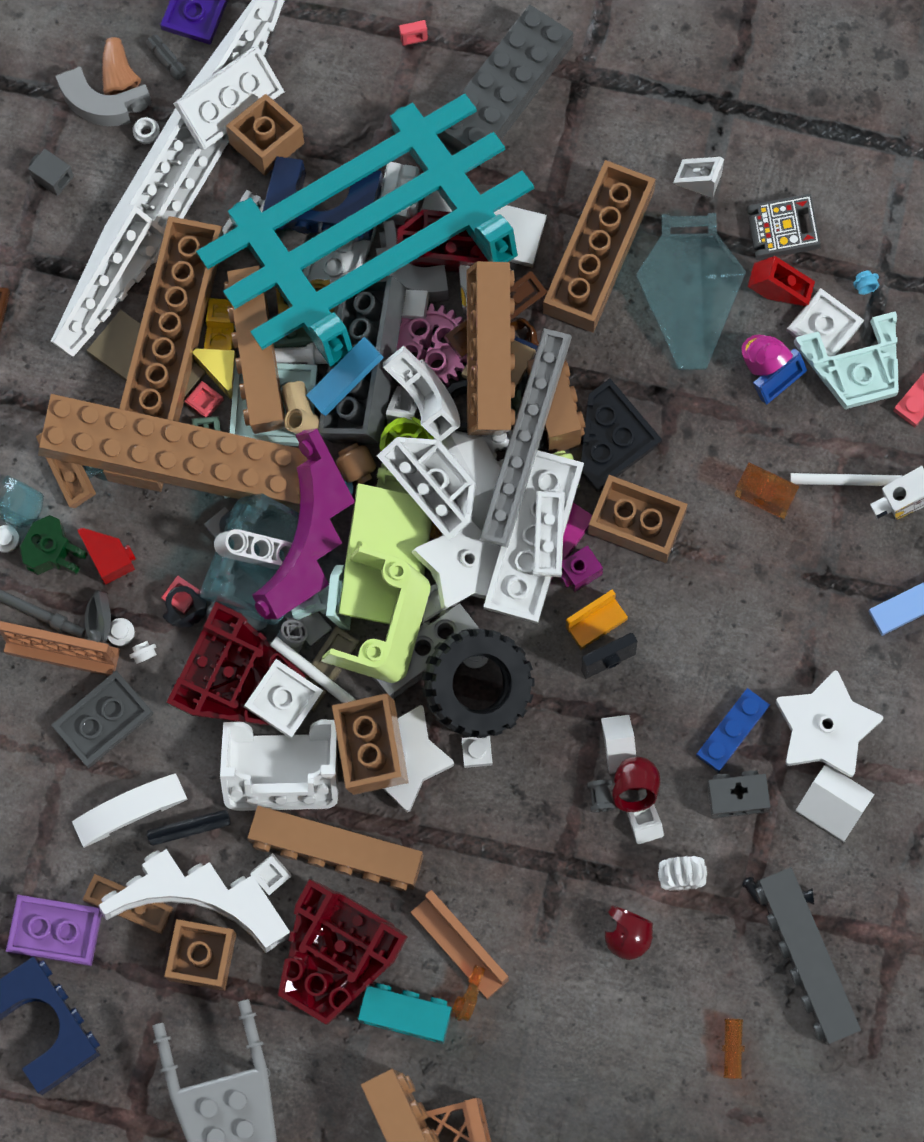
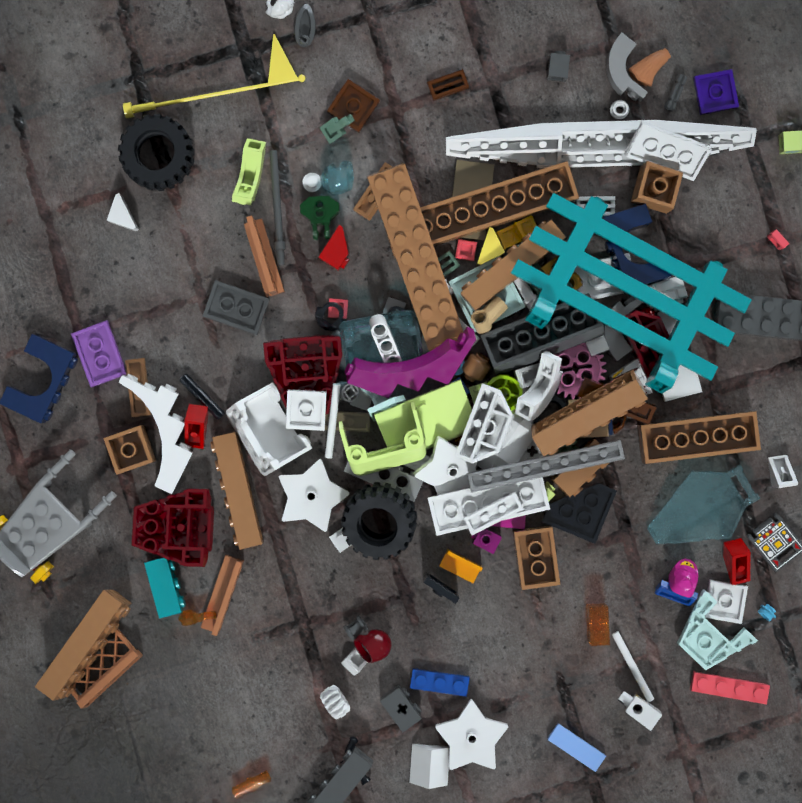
camera: 55 degrees right, 15 degrees up
white slope [72,773,188,848] -> none
dark grey arm [85,590,111,643] -> none
white plate [108,618,135,646] -> none
white plate [129,641,157,664] -> none
white plate [250,853,291,895] -> none
dark azure tile [306,337,384,416] -> none
medium nougat brick [332,693,409,795] -> none
white slope [601,715,636,775] -> none
dark red helmet [604,905,653,960] -> none
none -> red slope [185,404,208,449]

